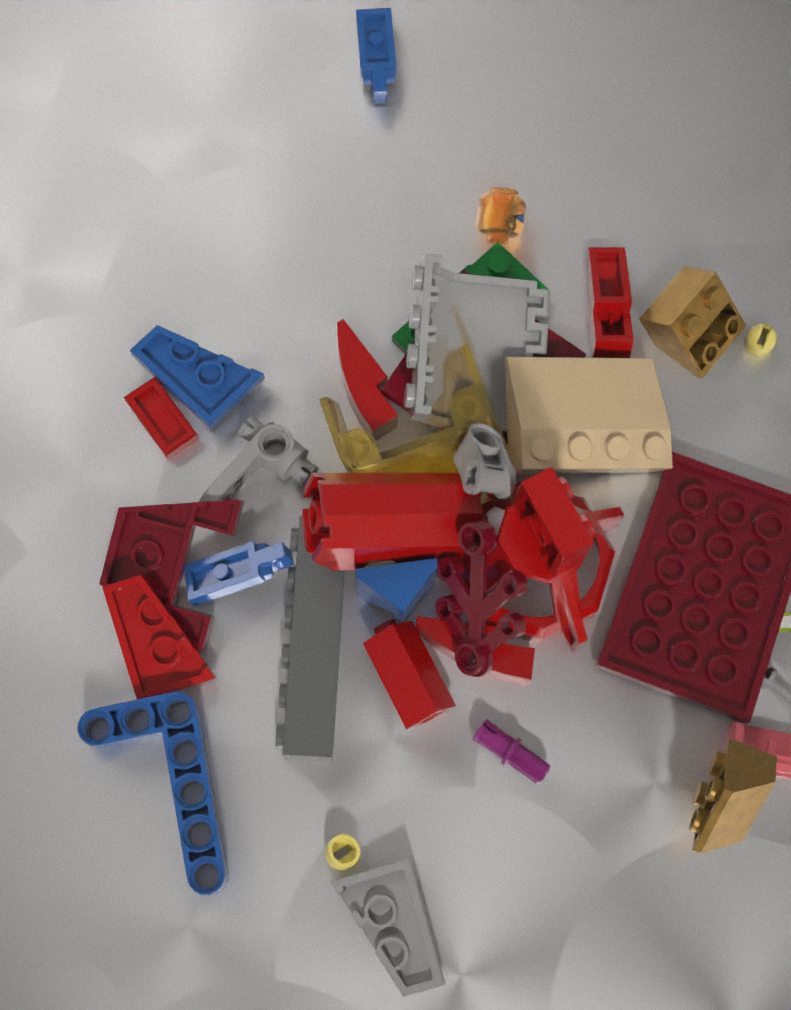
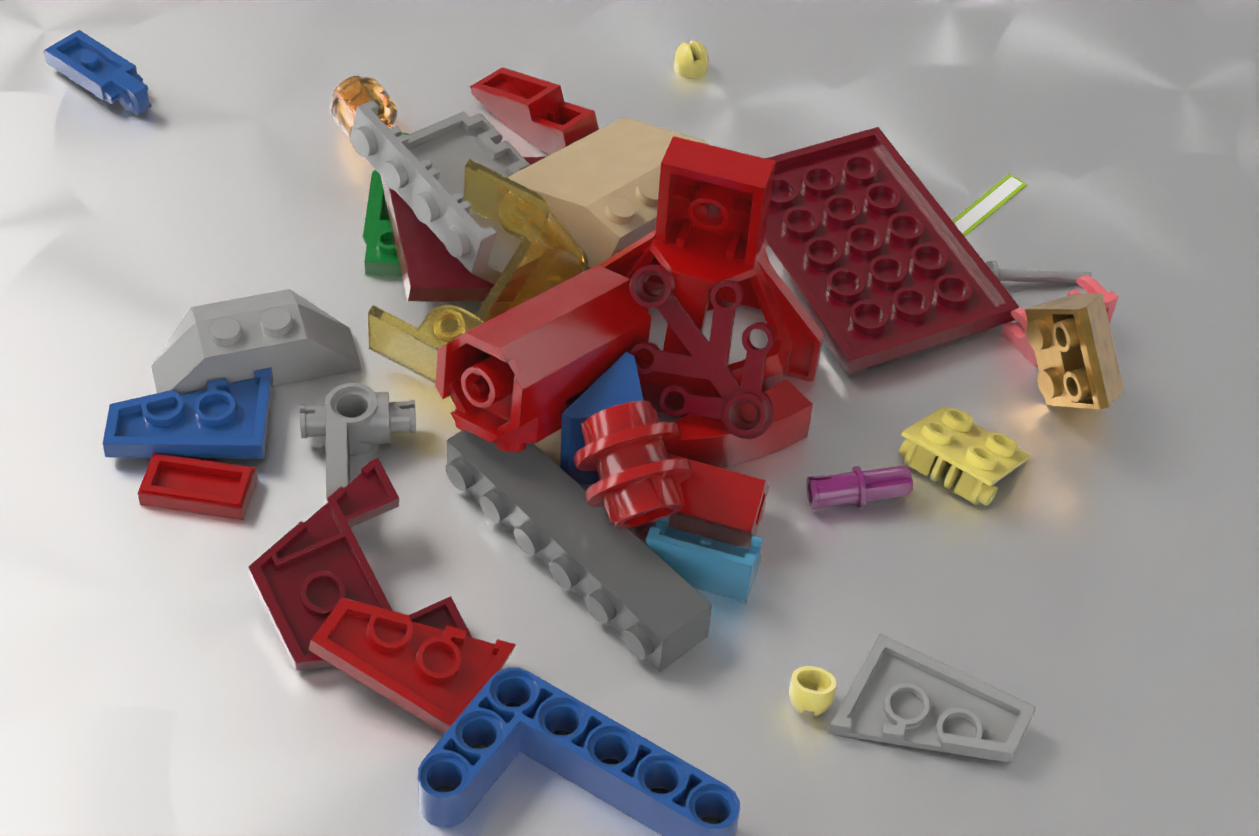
camera: 45 degrees left, 25 degrees down
hinge [184,541,294,606] -> none
red slope [337,319,398,443] -> none
light grey piece [453,423,516,499] -> none
pearl gold slope [639,267,746,378] -> none
none -> light grey wedge [151,289,361,395]
none -> red piece [573,401,693,529]
none -> dark azure hinge [646,516,763,603]
none -> light yellow hinge [898,406,1031,506]

